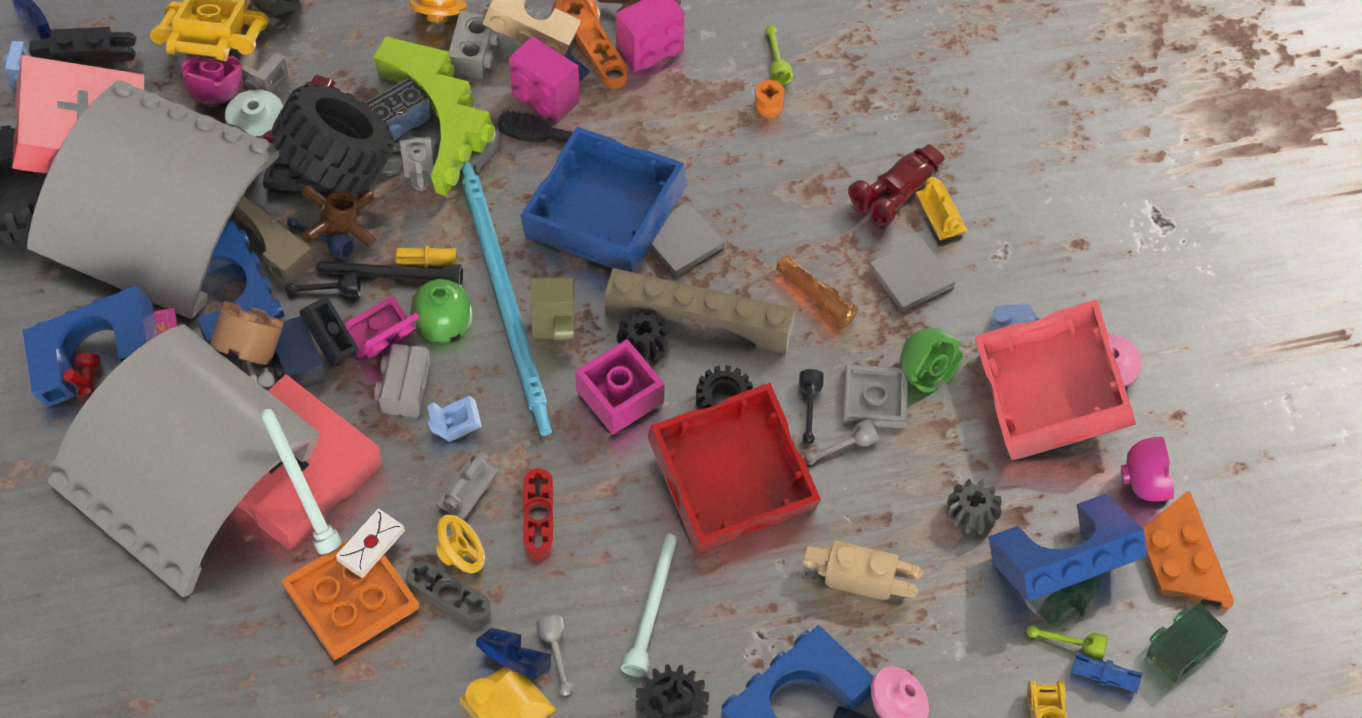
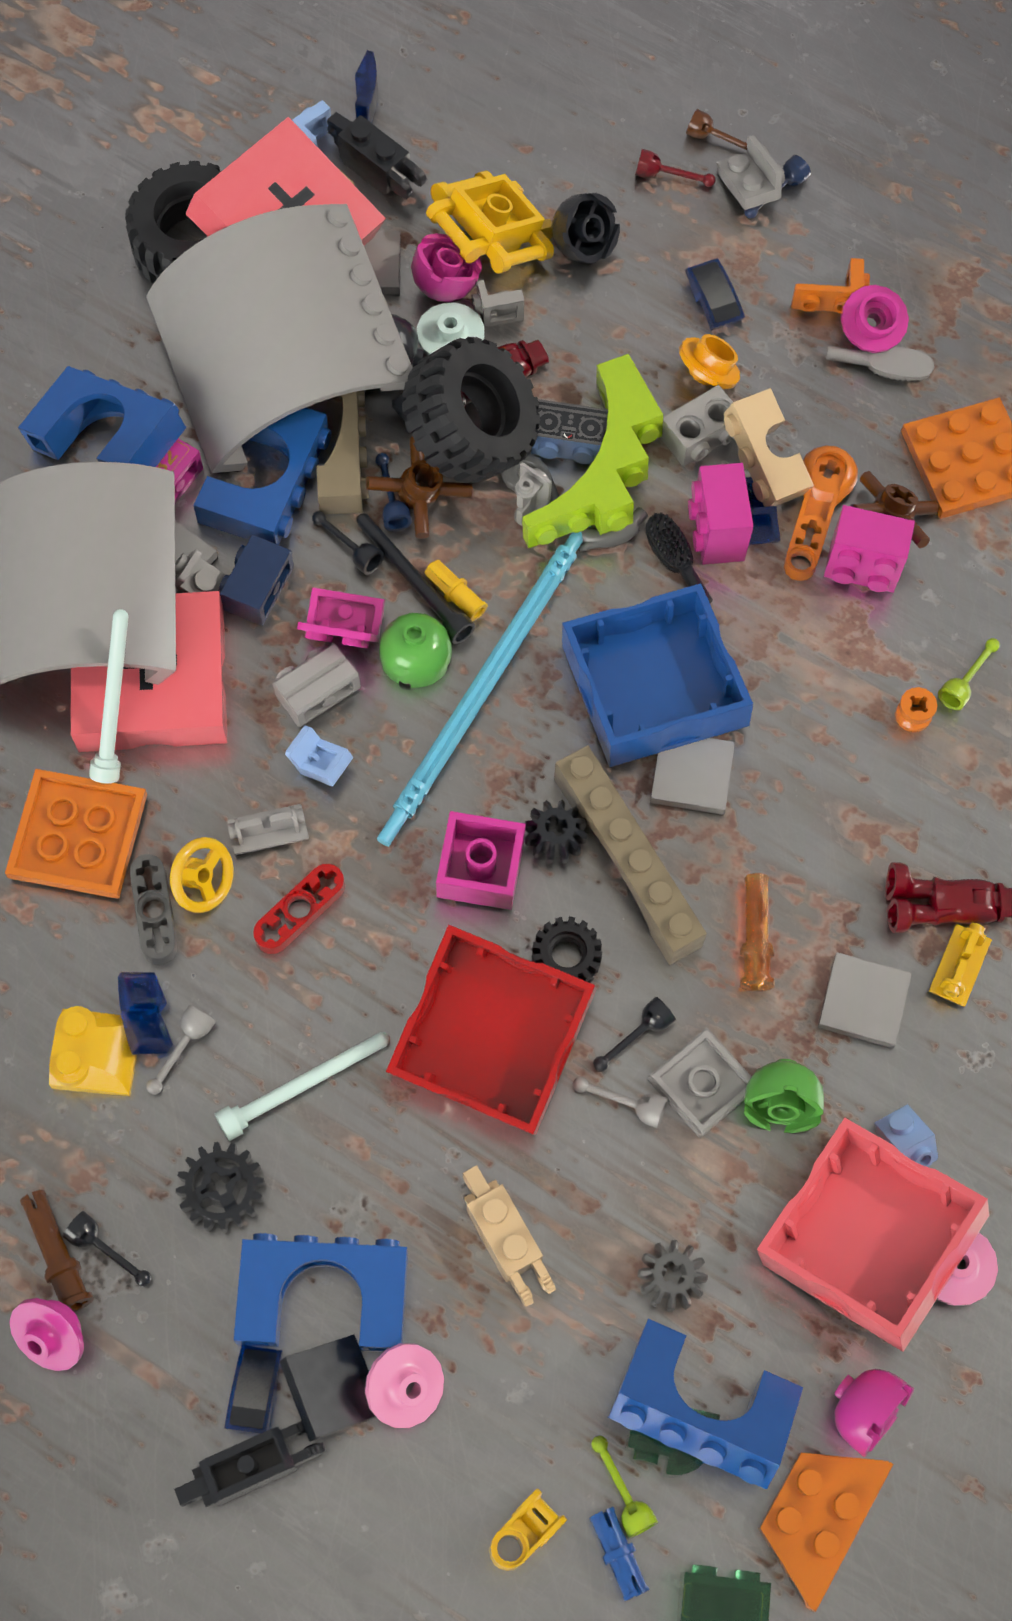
camera: 45 degrees right, 10 degrees up
red piece [63,353,100,402] -> none
medium nougat brick [210,301,284,364] -> none
black brick [299,296,359,366] -> none
white tile [336,508,405,579] -> none
olive piece [530,278,575,341] -> none

